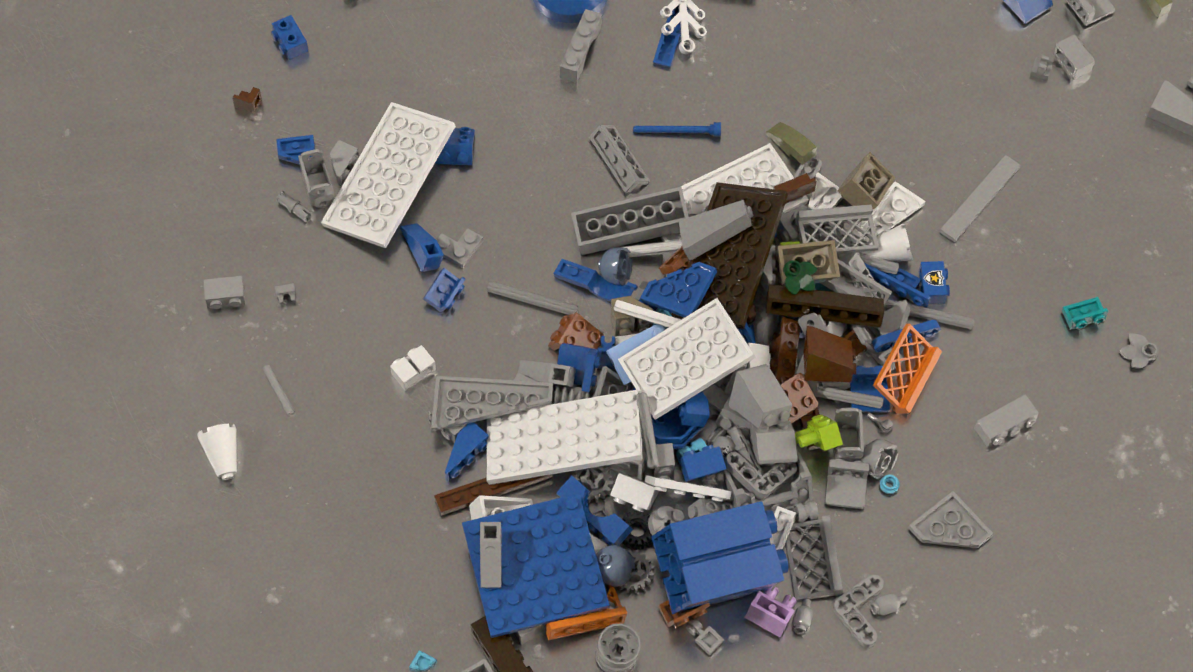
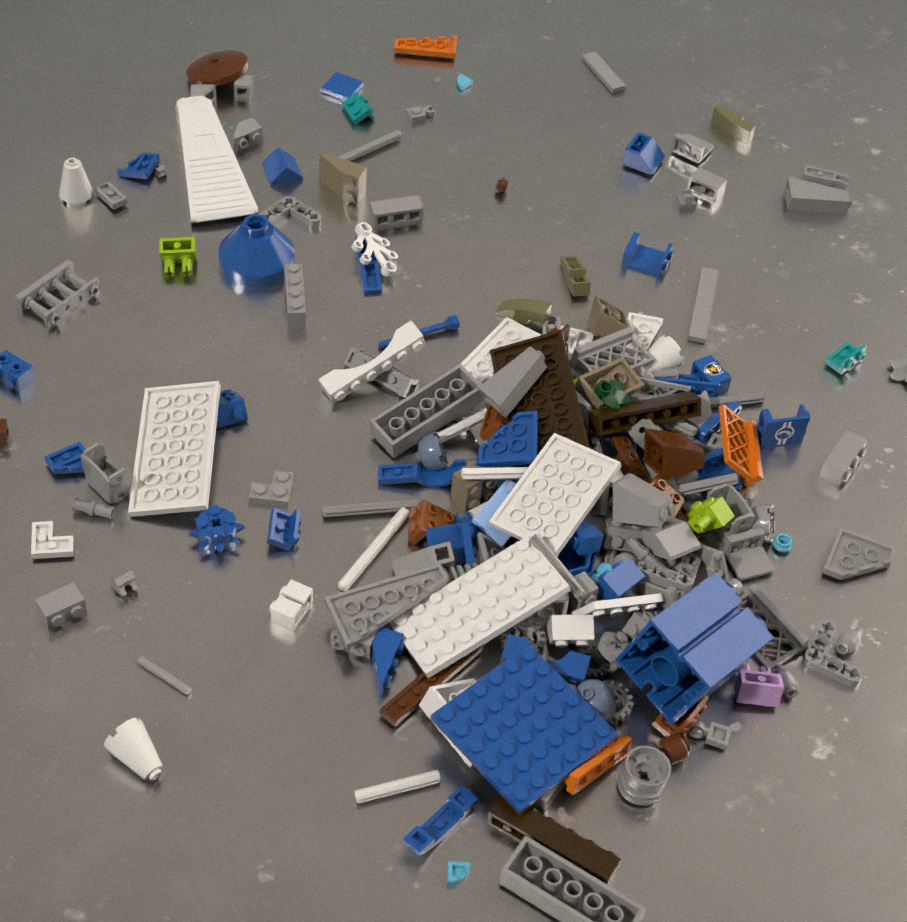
camera: 30 degrees left, 15 degrees down
light grey slope [330,140,359,186] -> none
blue slope [400,223,444,272] -> none
light grey slope [480,522,502,588] -> none
none -> white plate [31,521,74,559]
none -> blue brick [189,505,245,553]
none -> white arch [318,321,425,404]
none -> white axle [338,507,410,592]
none -> white axle [354,770,441,803]
none -> blue slope [402,785,478,856]
none -> olive slope [560,256,591,297]
none -> blue panel [622,232,674,277]
none -> reddish brown head [658,733,691,765]
none -> blue panel [757,404,810,448]

